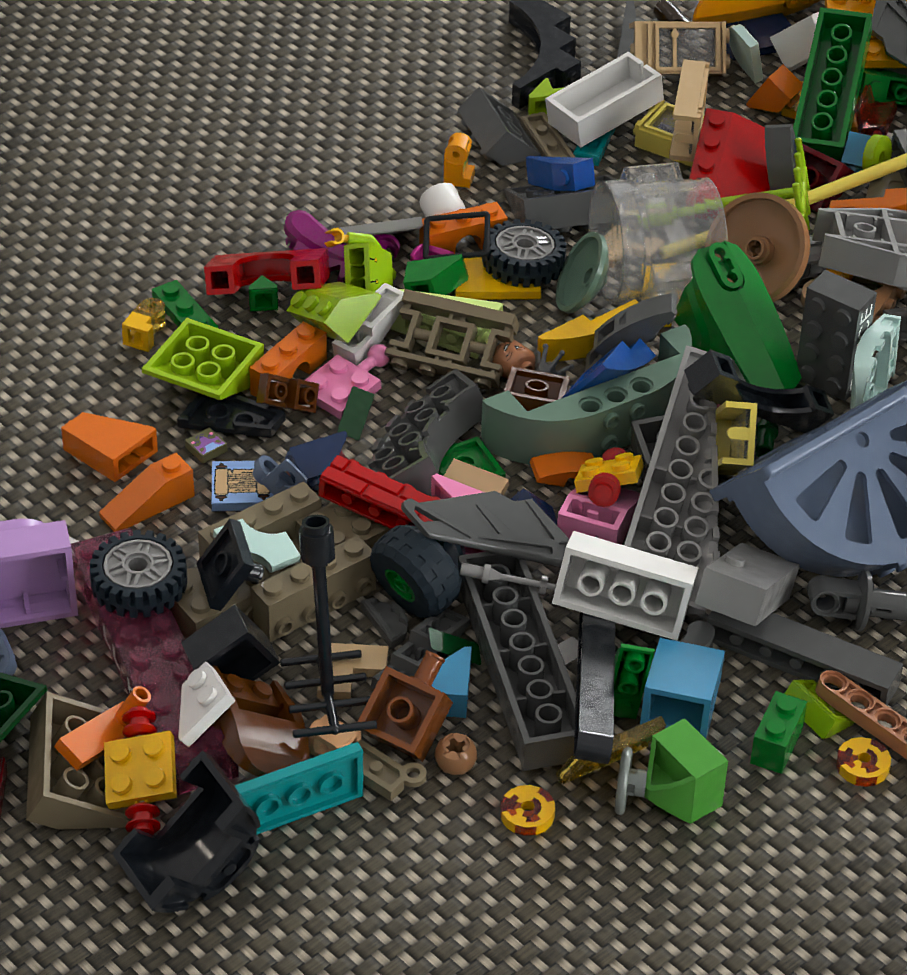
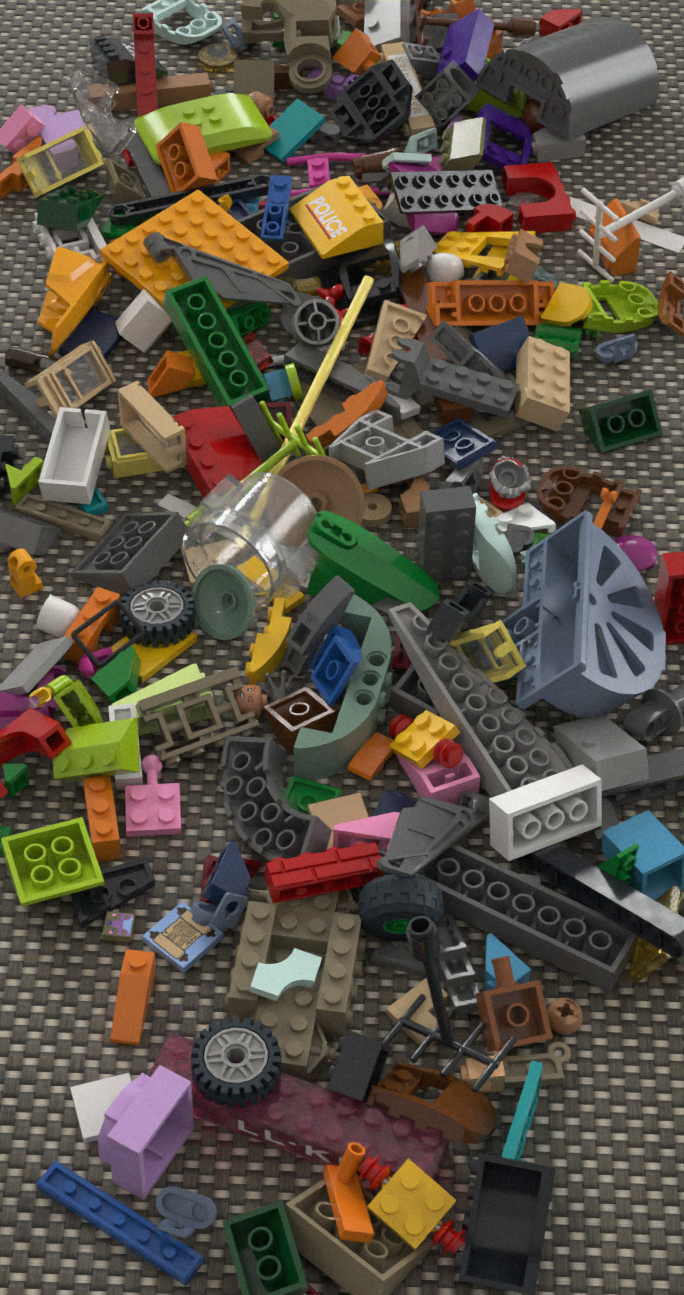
camera: 45 degrees left, 5 degrees up
orange slope [61,412,158,482] -> none
white wing [178,661,236,747] -> none
black tile [196,518,264,611] -> none
reddish brown slope [256,373,319,413] -> none
dark green sticker [337,386,374,440] -> none
dark green sticker [429,628,481,665] -> none
light grey piece [459,562,556,595] -> none
yellow piece [500,785,555,836] -> none
blue slope [526,156,595,191] -> none
light aqua tile [729,24,763,84] -> none

